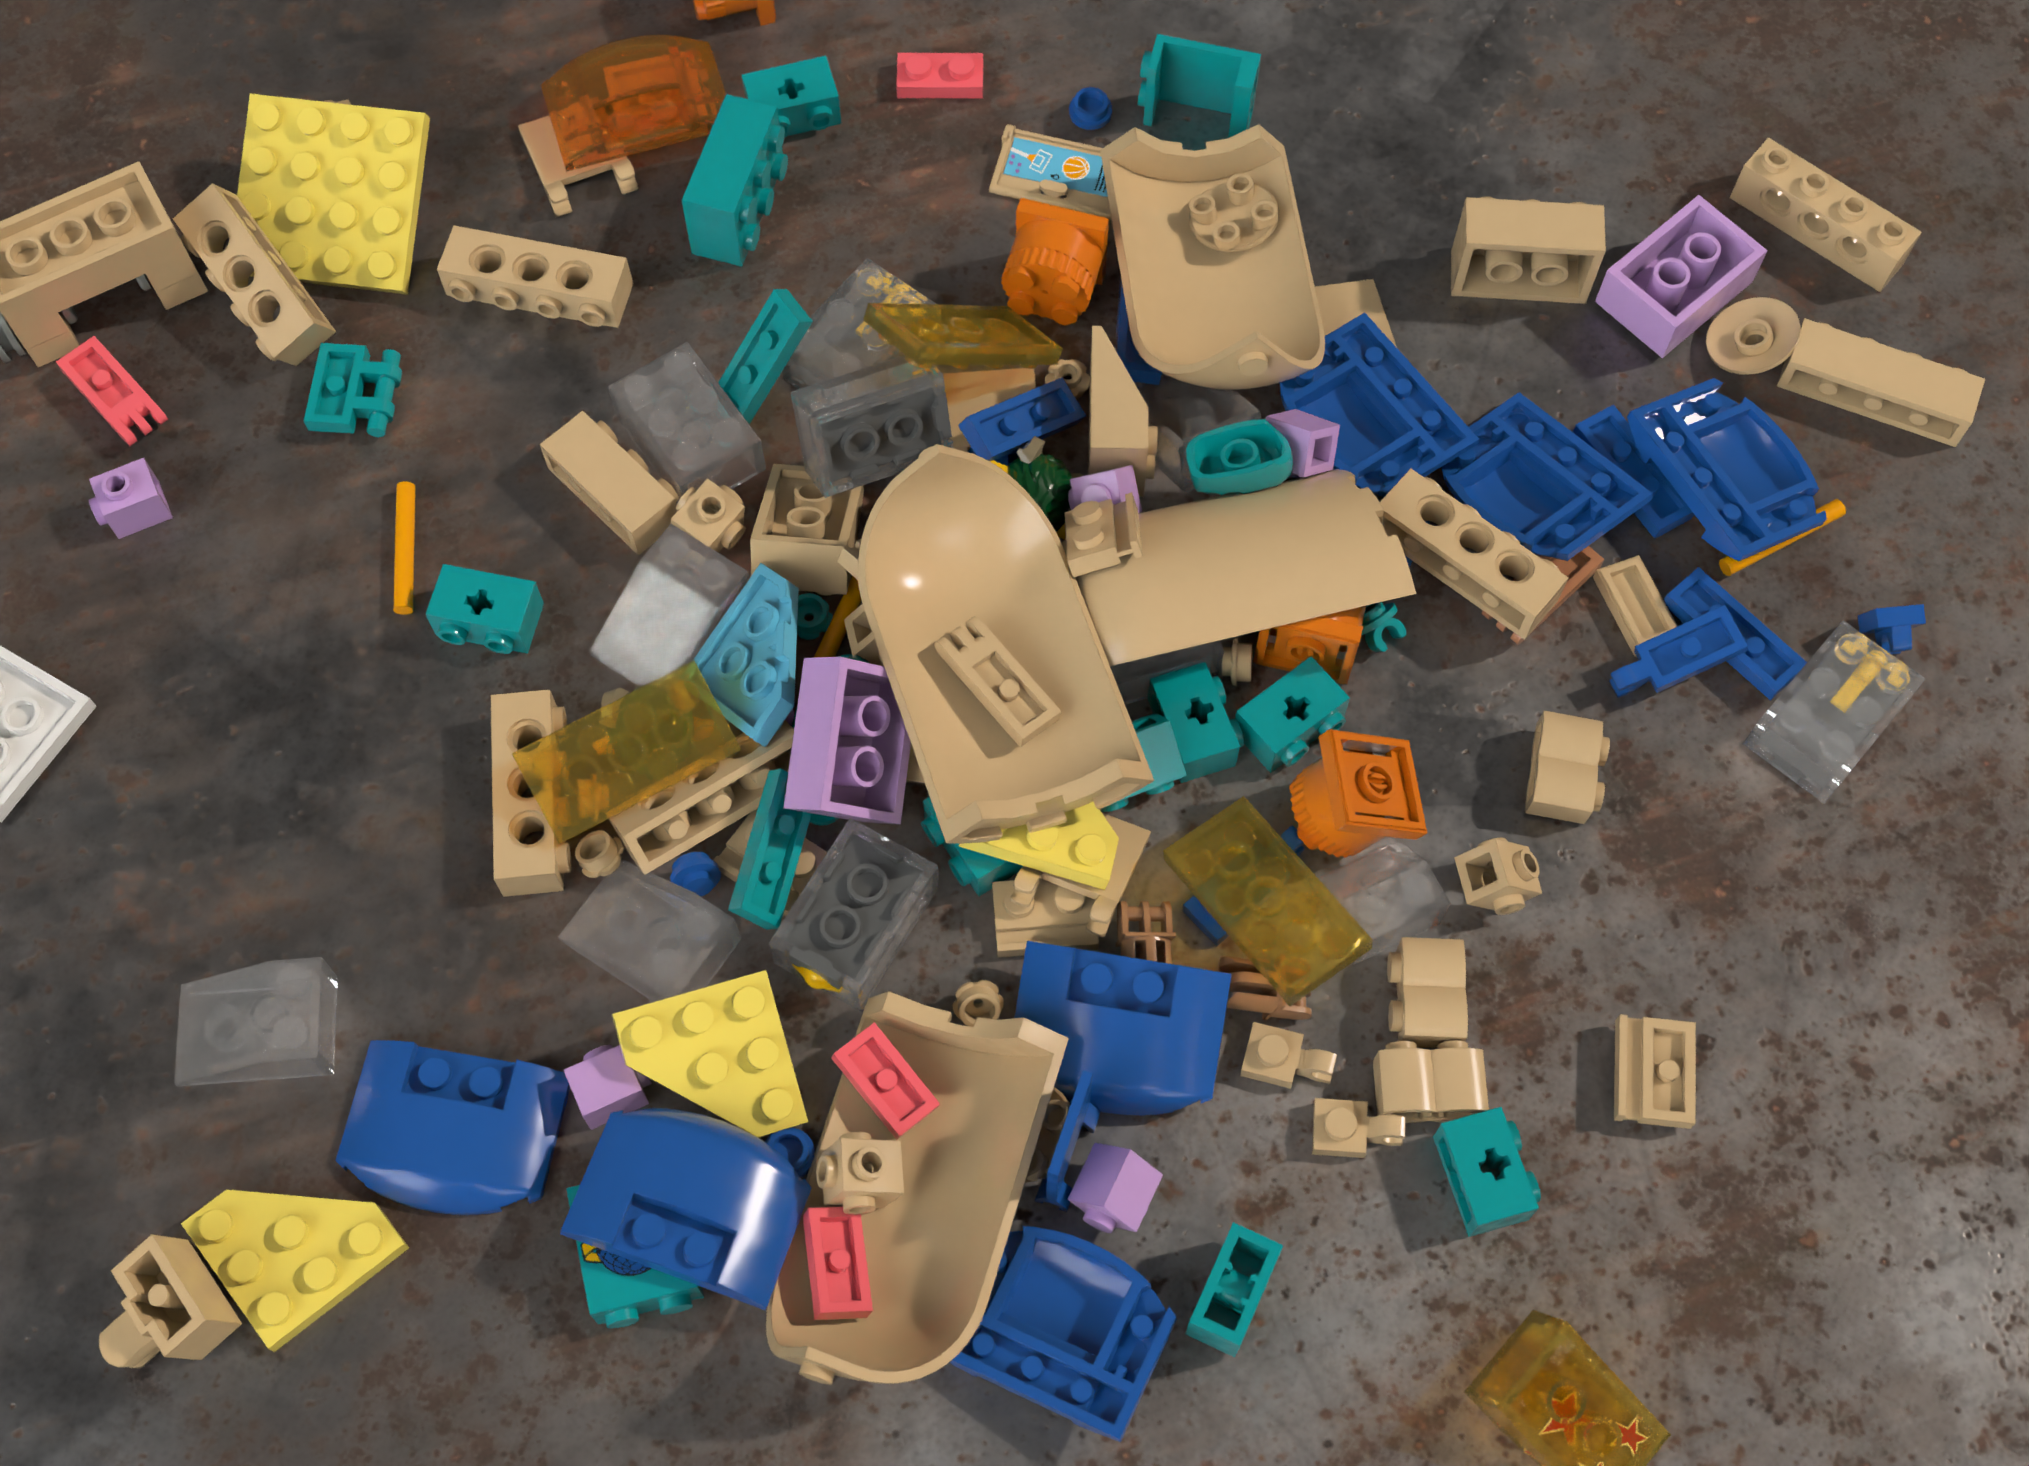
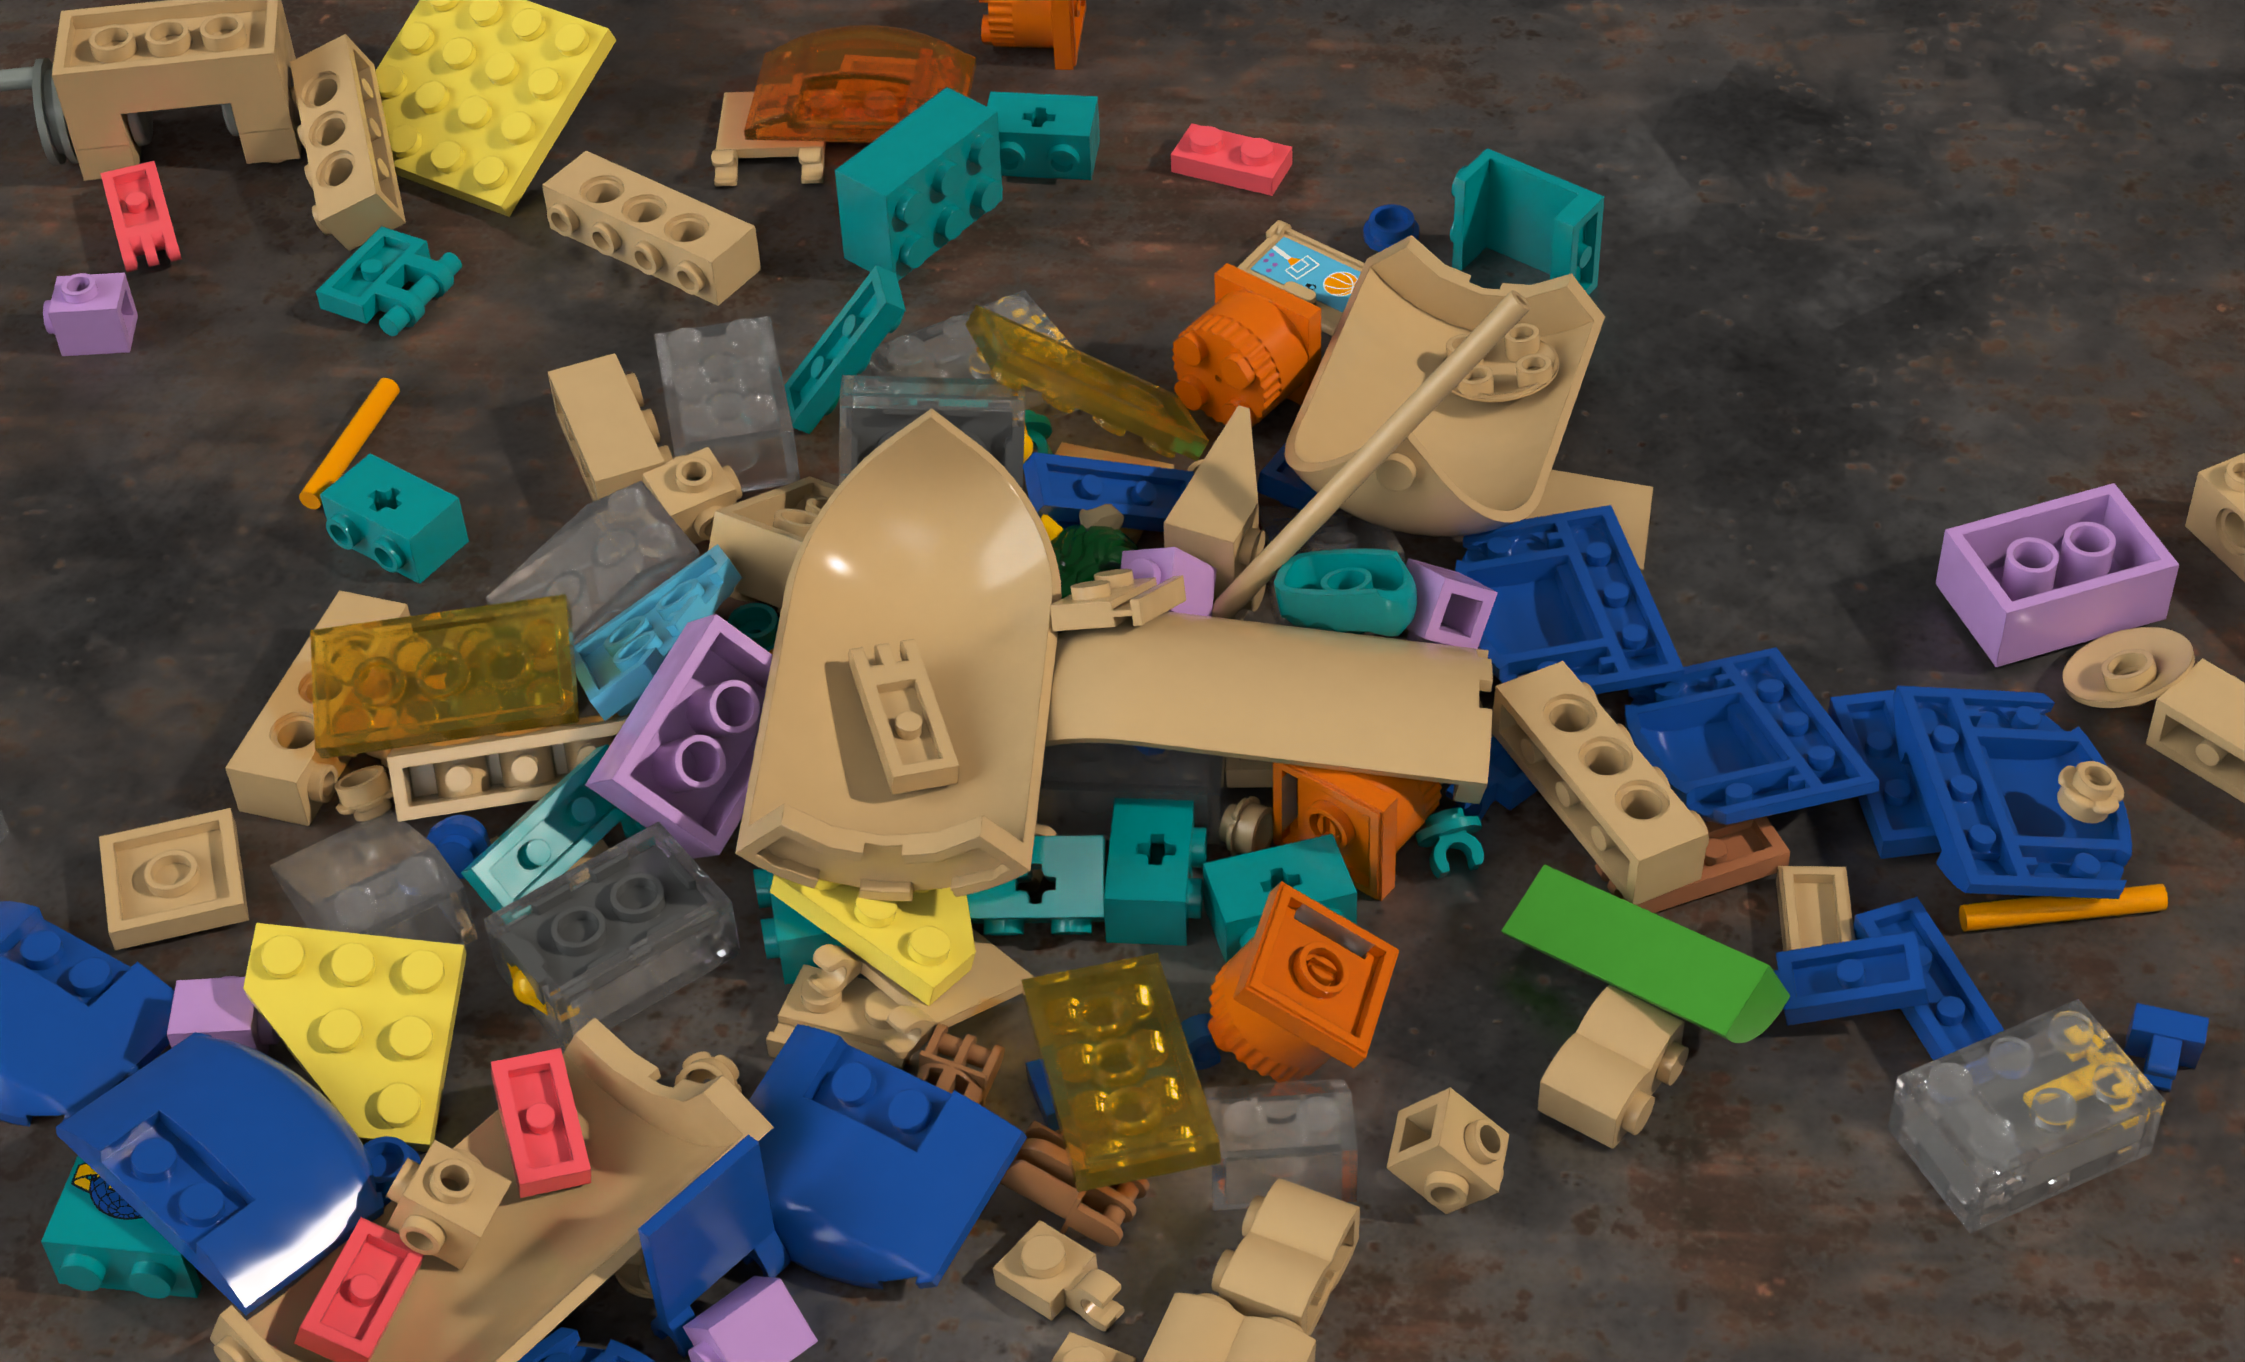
camera: 25 degrees right, 20 degrees down
tan brick [1451,197,1606,304] -> none
none -> tan plate [99,808,249,950]
none -> tan piece [1212,290,1531,619]
none -> bright green brick [1501,864,1790,1043]
none -> tan plate [2057,761,2124,823]

